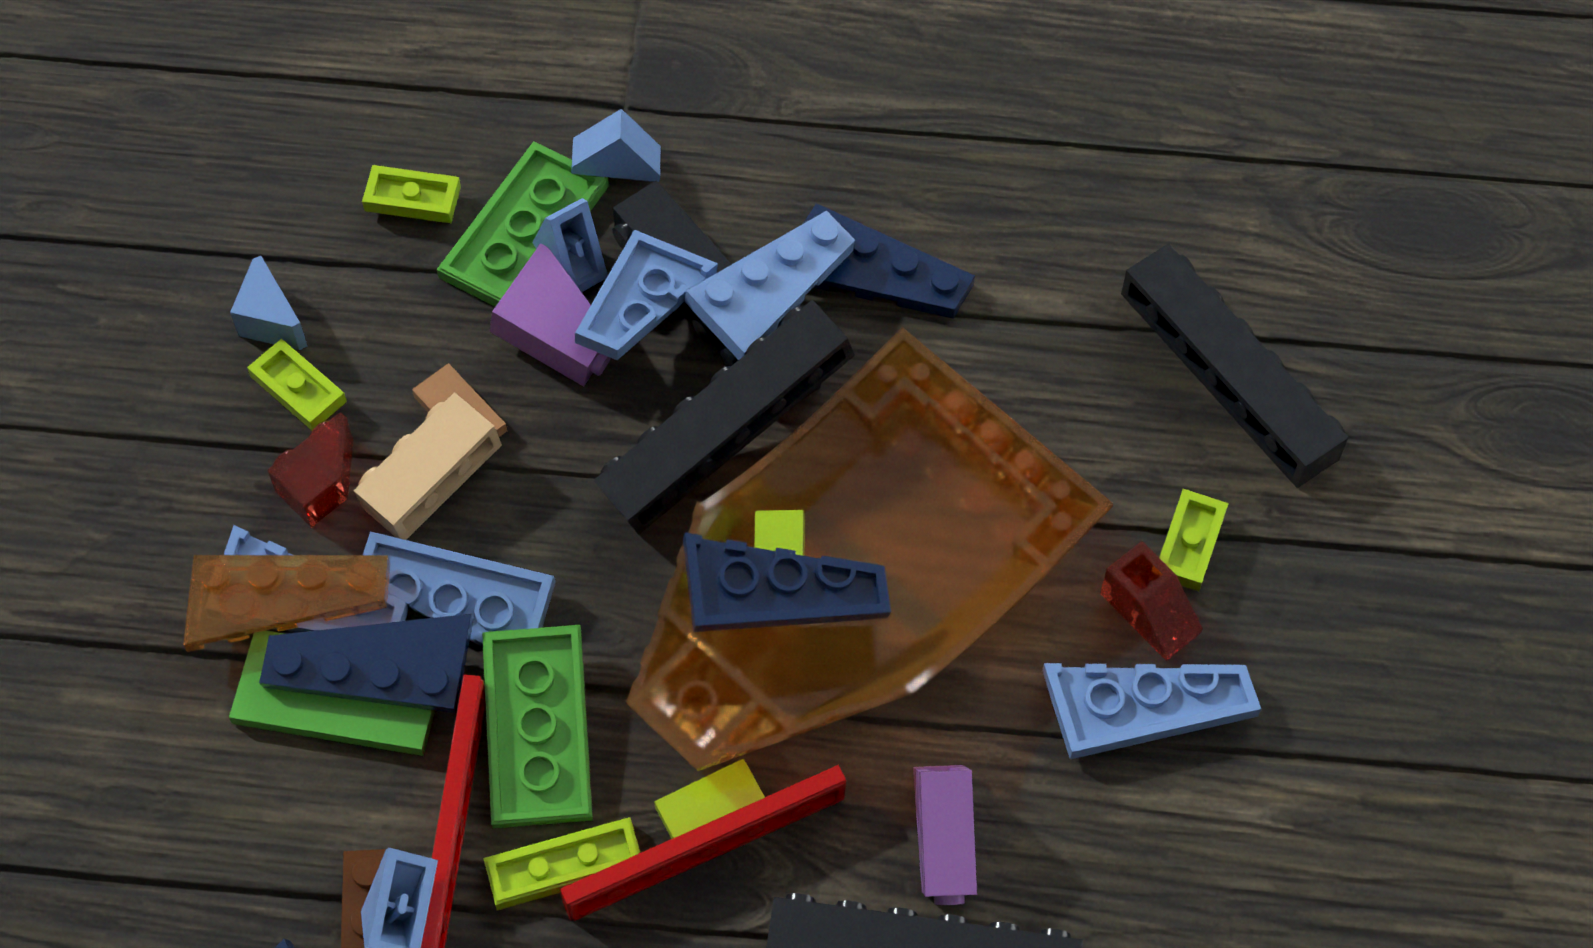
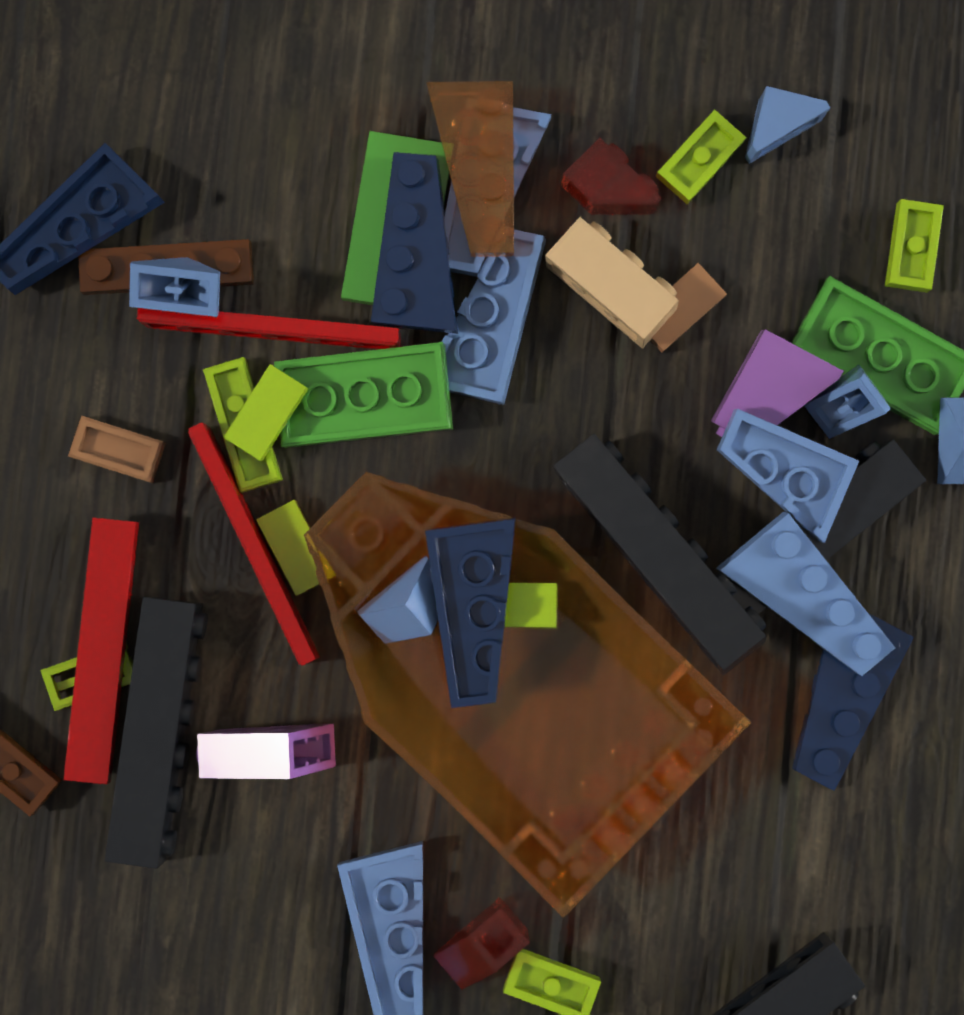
camera: 90 degrees right, 25 degrees up
none -> lime tile [223,364,309,461]
none -> medium blue slope [357,555,438,644]

